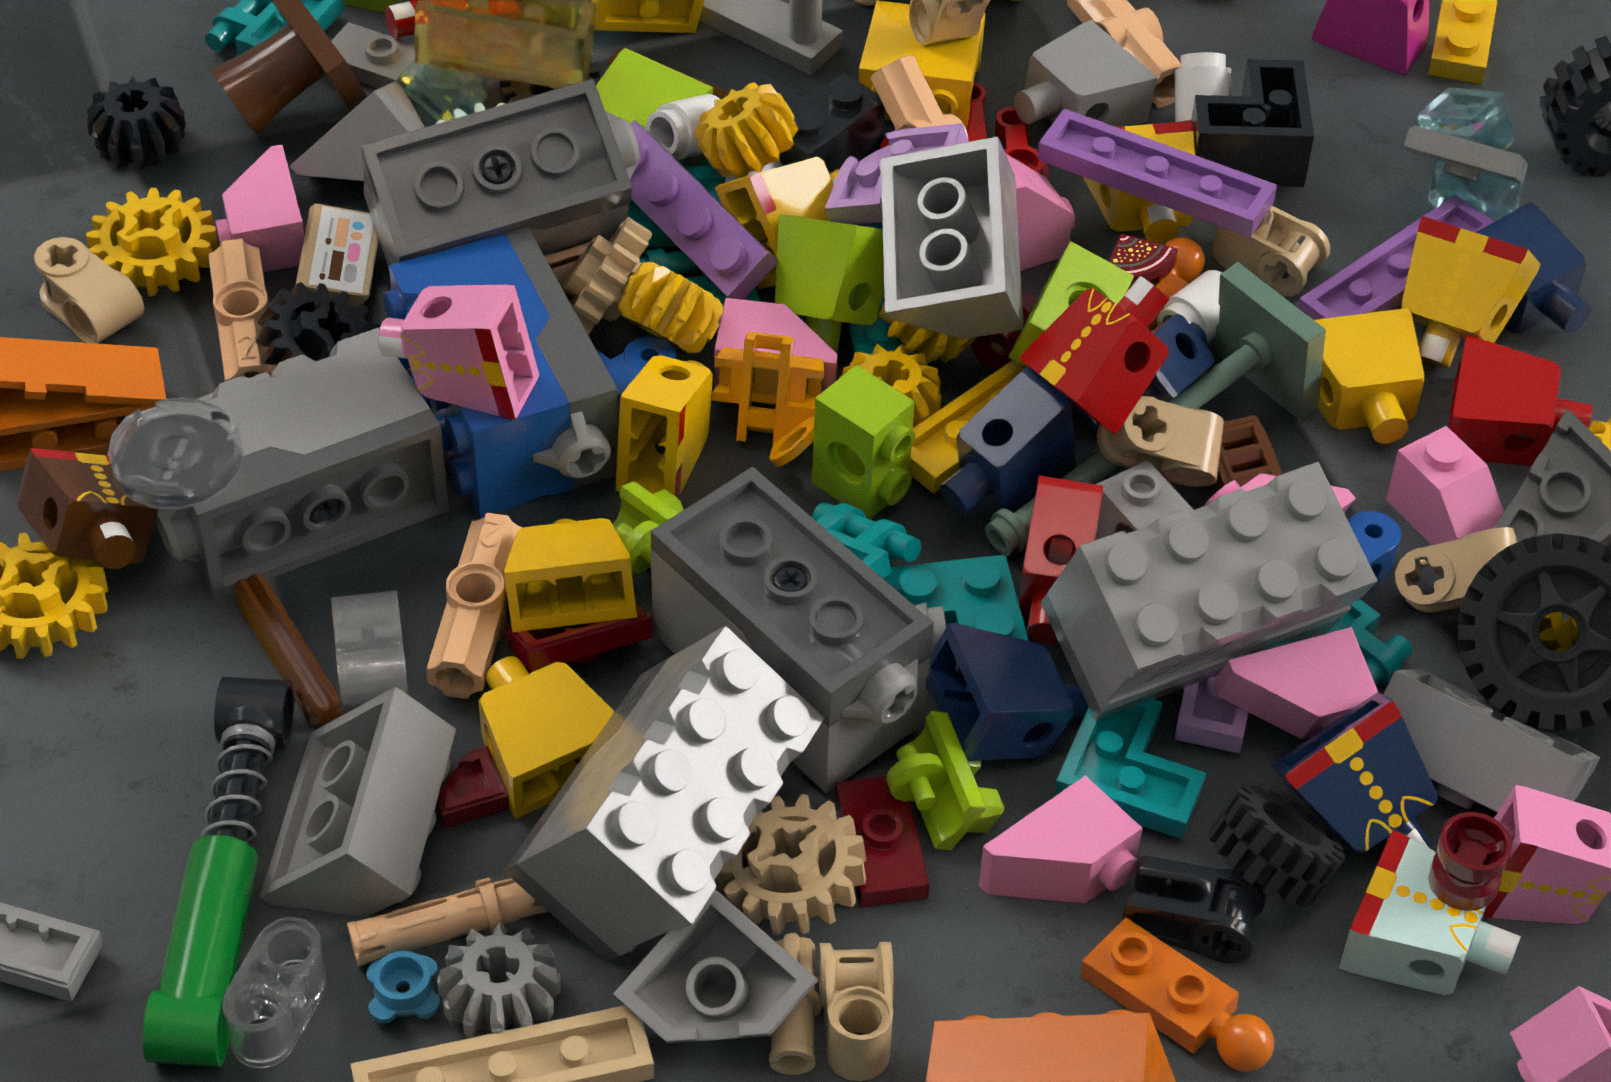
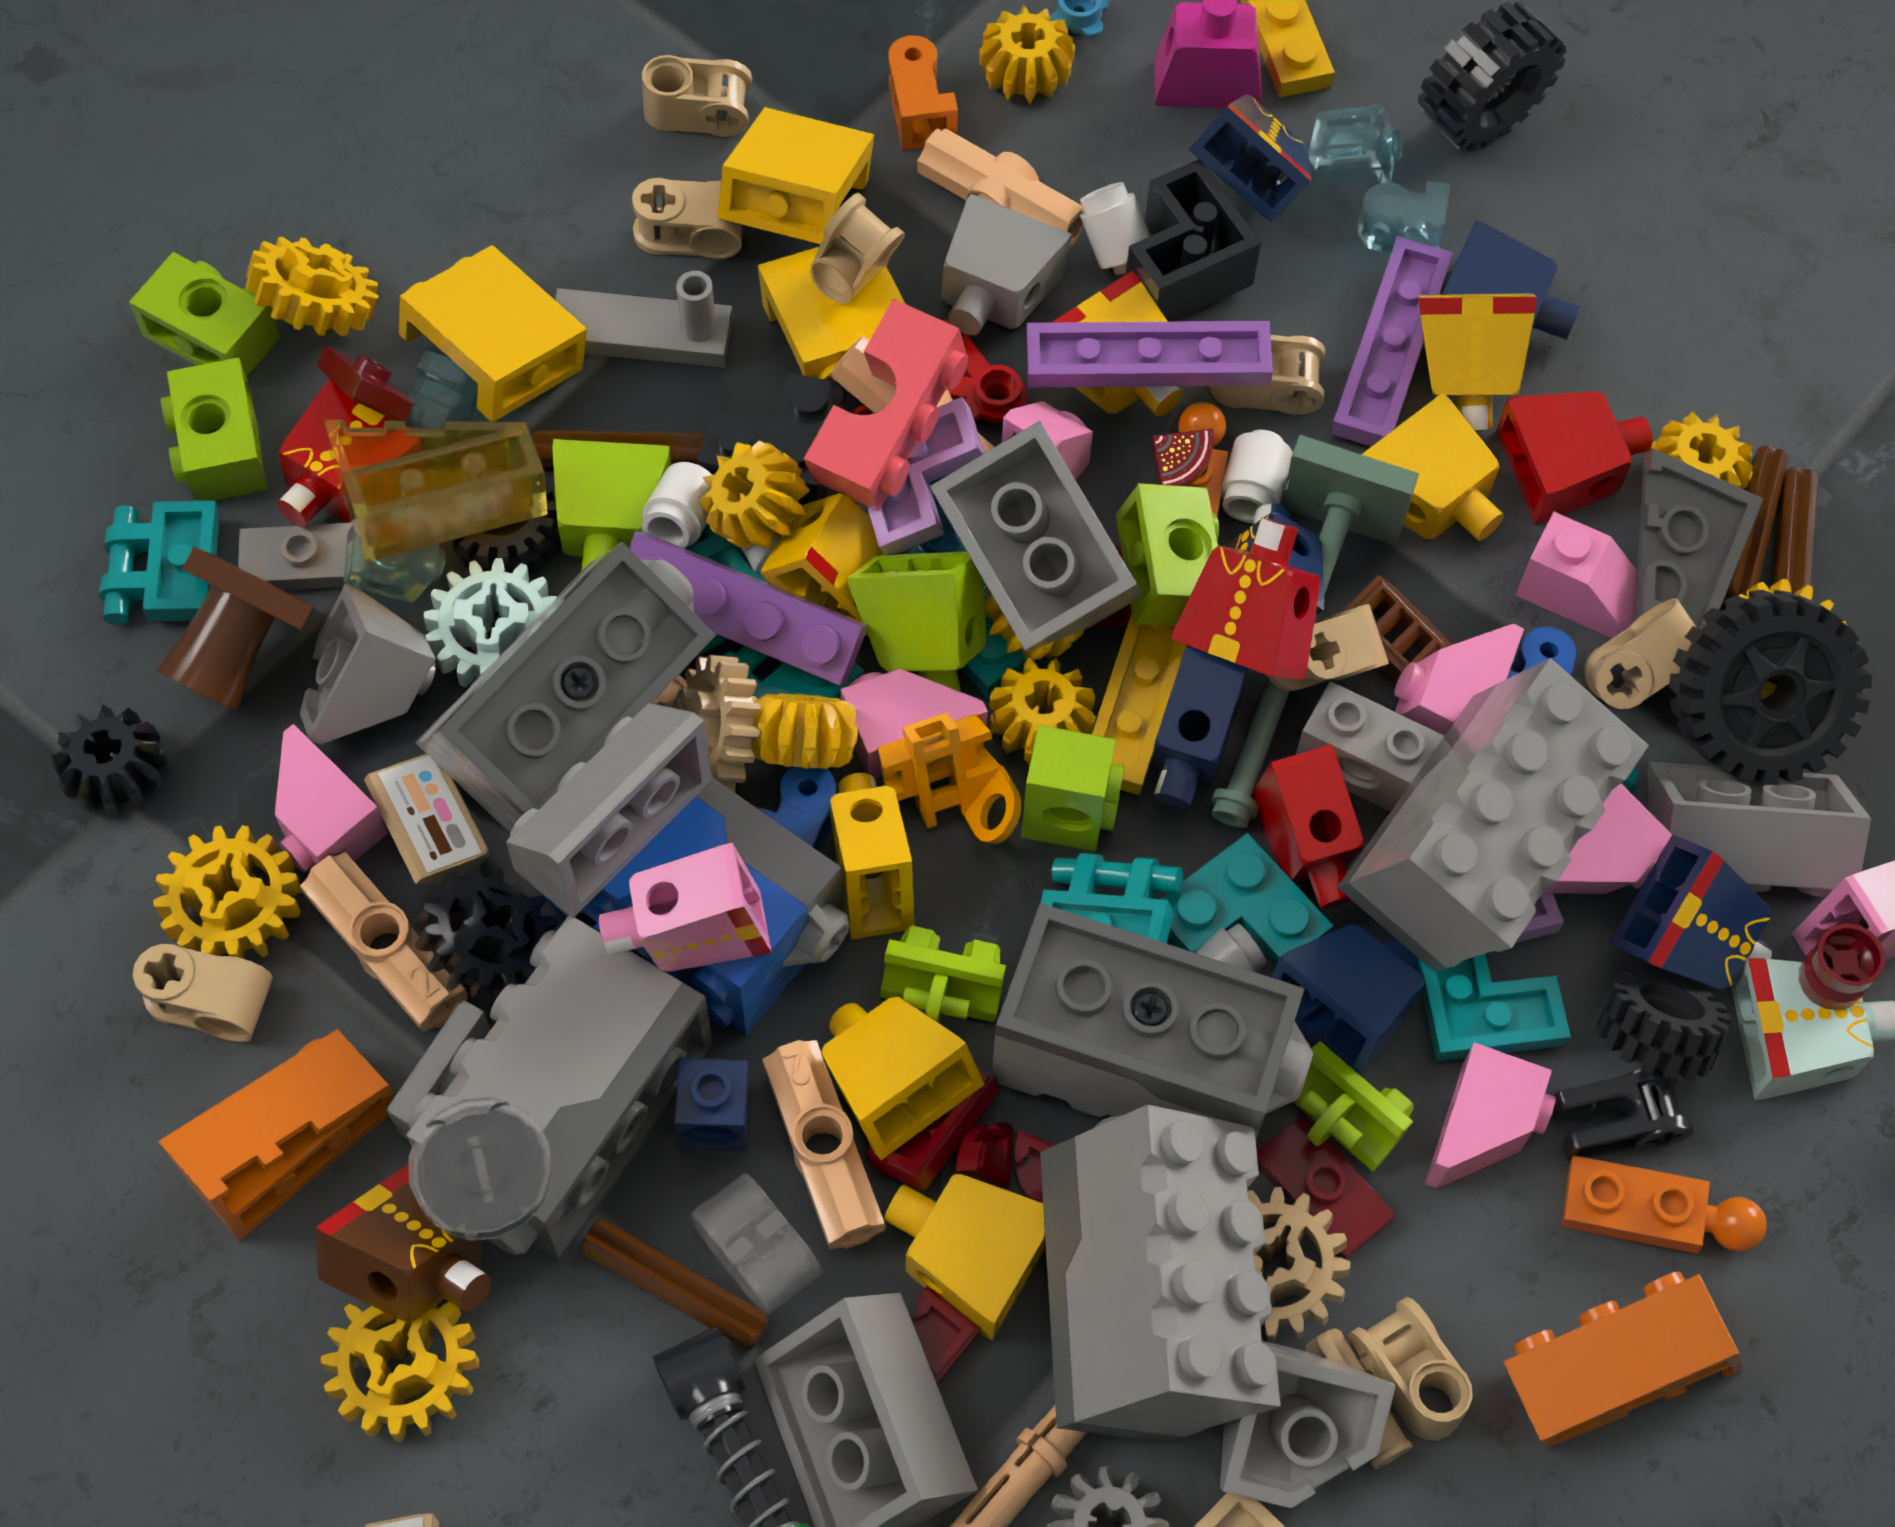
camera: 30 degrees left, 15 degrees up
light grey plate [1404,125,1528,184] -> none
none -> light grey slope [506,703,712,919]
none -> dark blue brick [675,1058,751,1151]
none -> coral arch [804,299,968,511]
none -> dark red tile [956,1122,1013,1190]
none -> dark blue torso [1189,94,1312,223]

